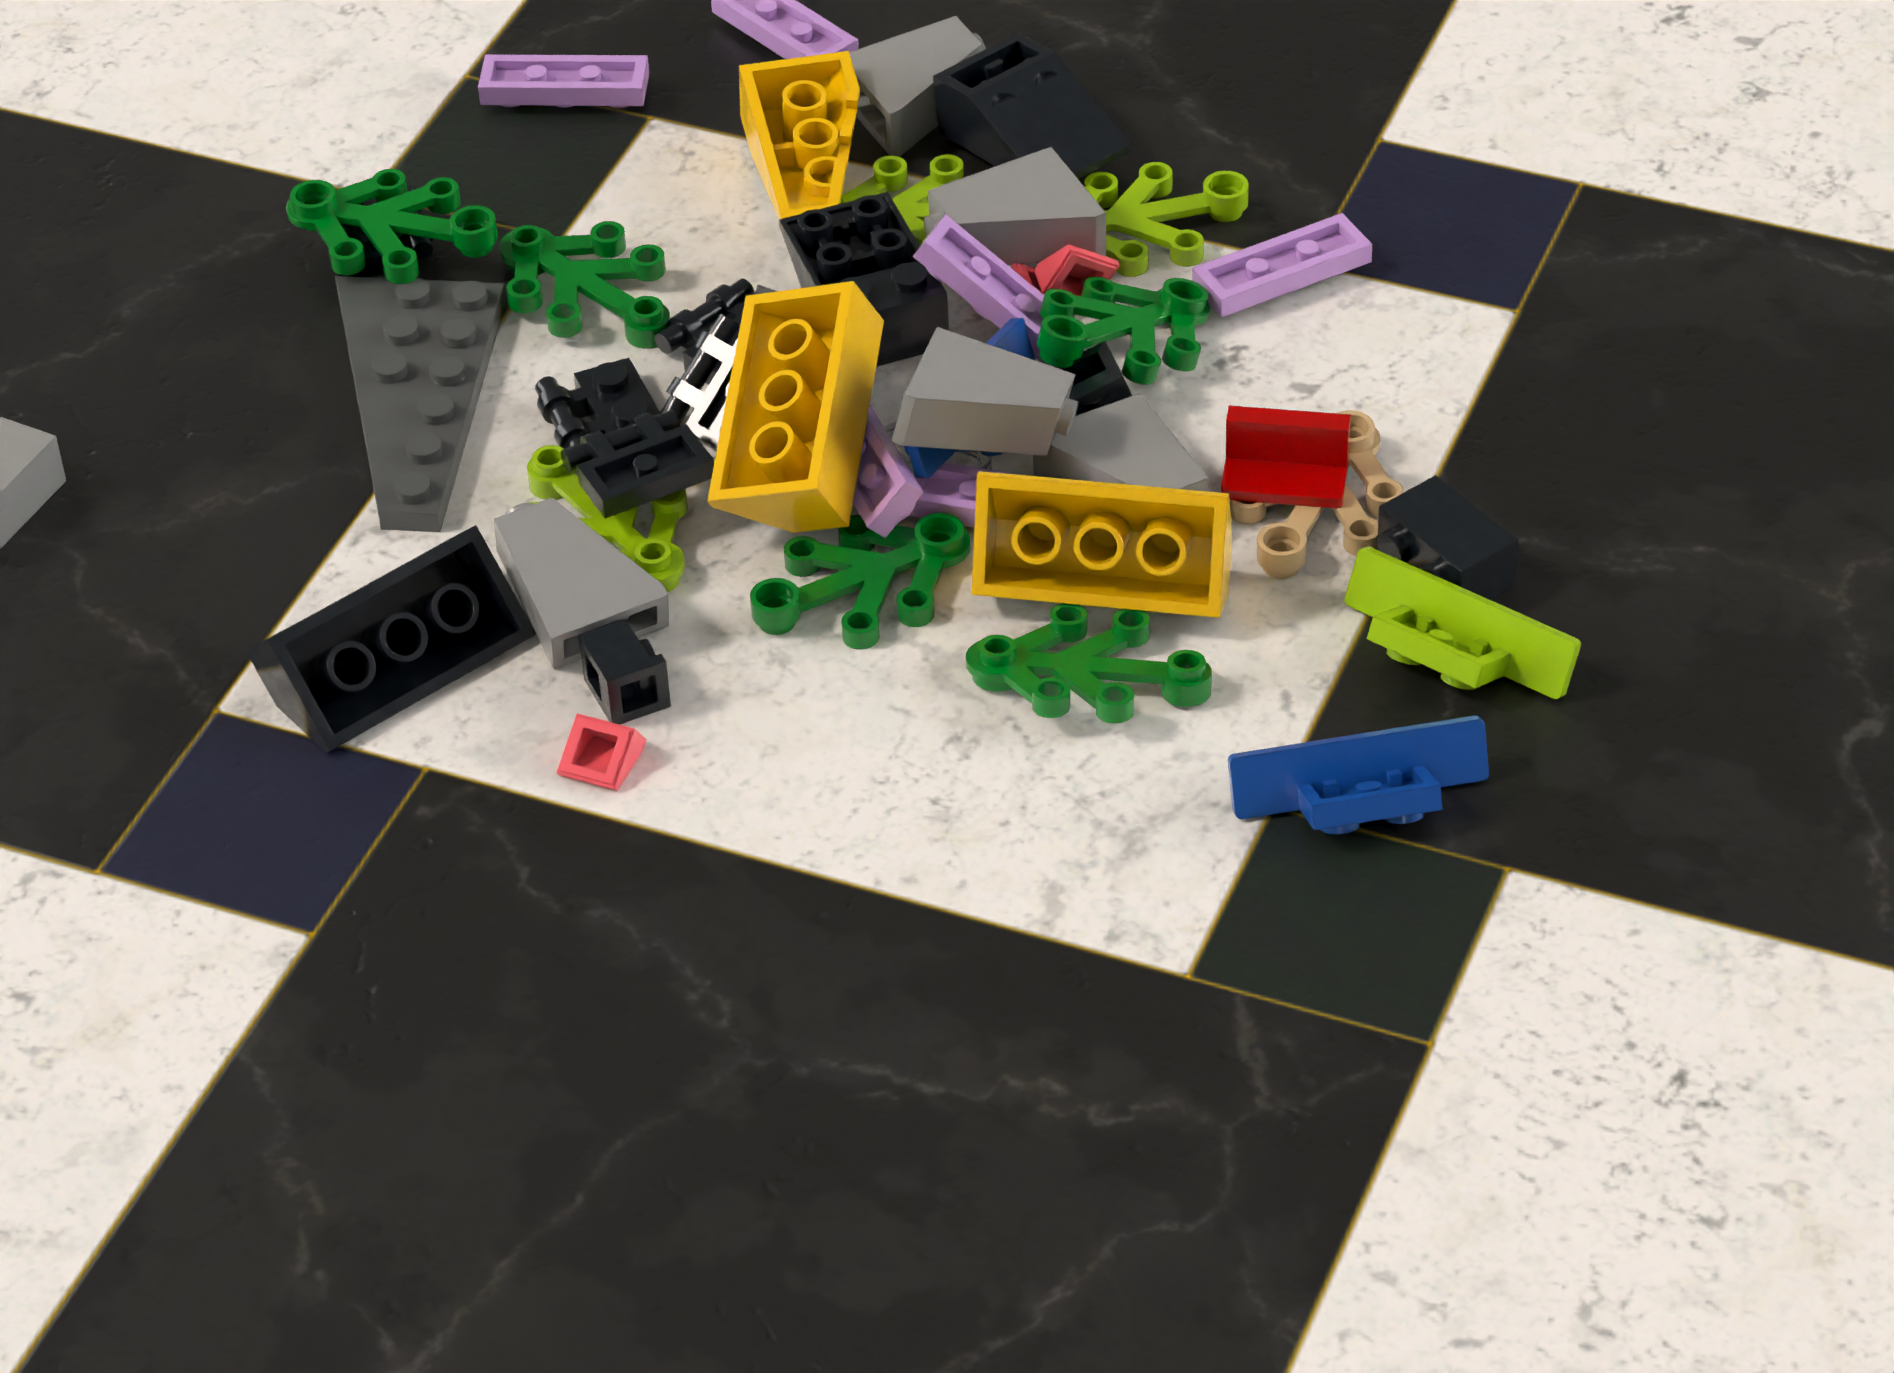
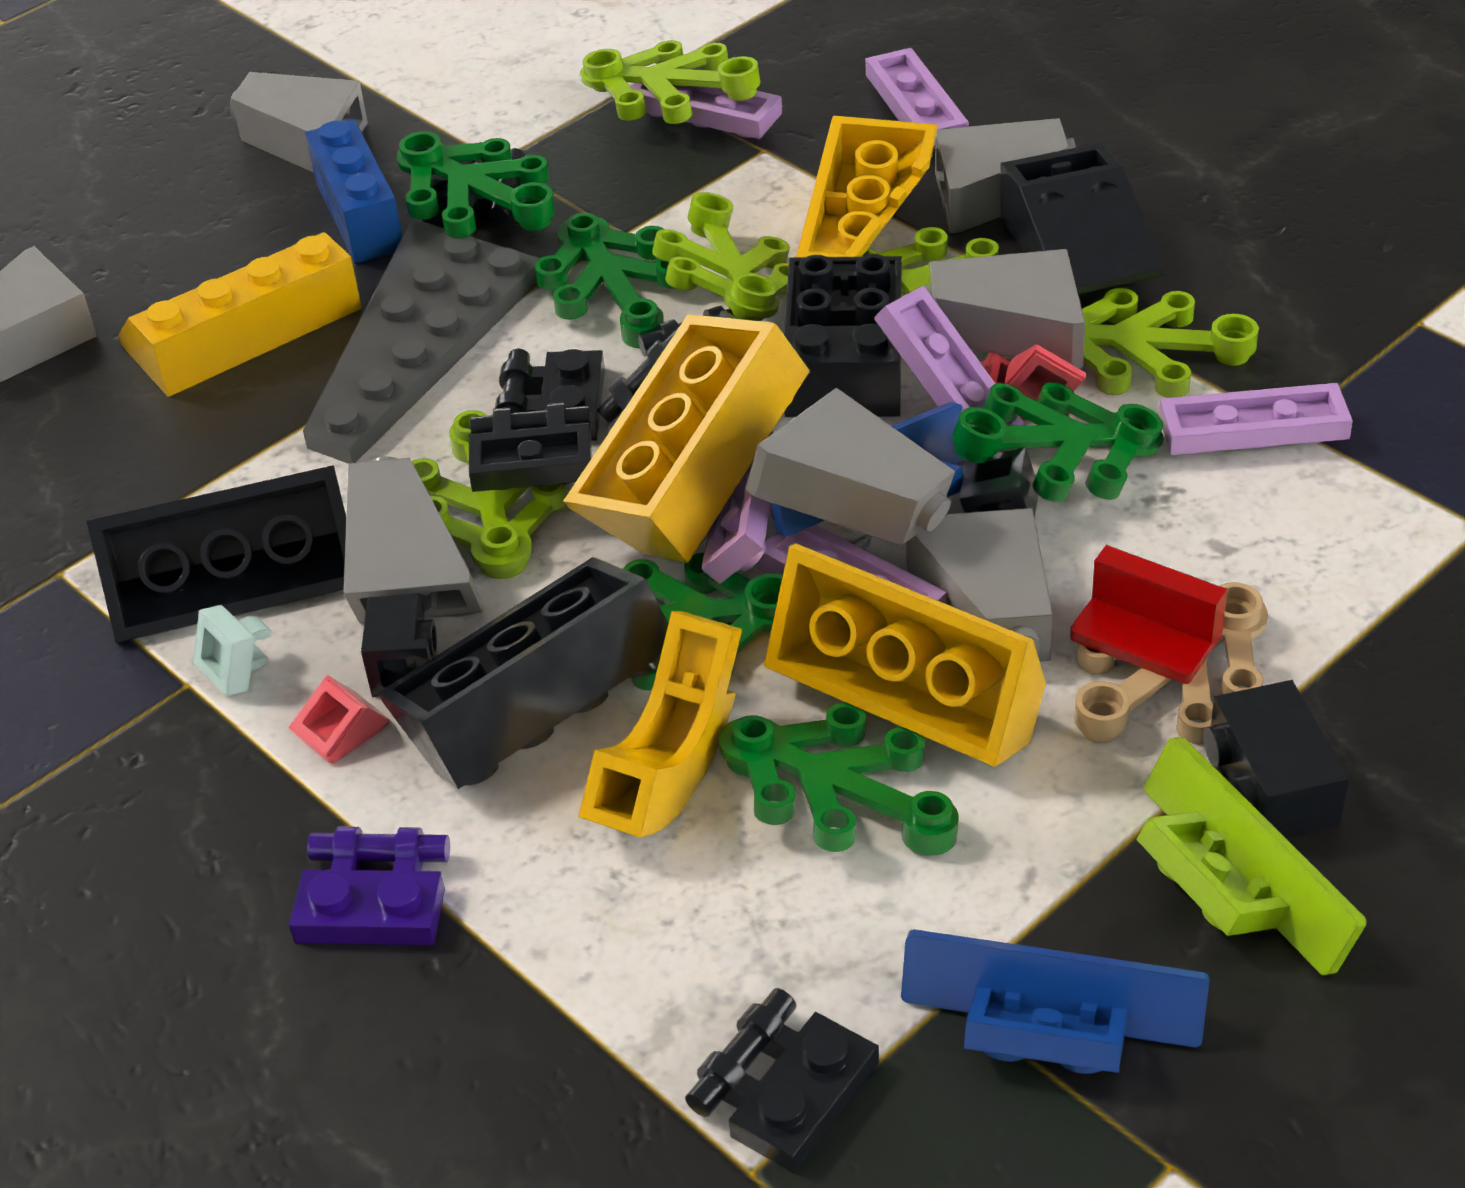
camera: 25 degrees right, 0 degrees up
none -> yellow slope [118,232,362,397]
none -> light aqua tile [193,605,272,697]
none -> light grey slope [230,72,368,172]
none -> dark purple plate [289,826,450,945]
none -> blue brick [305,119,403,264]
none -> black slope [378,557,668,790]
none -> yellow arch [578,611,742,838]
none -> lime plant [580,40,761,124]
none -> lime plant [652,192,790,321]
none -> black plate [685,988,879,1174]

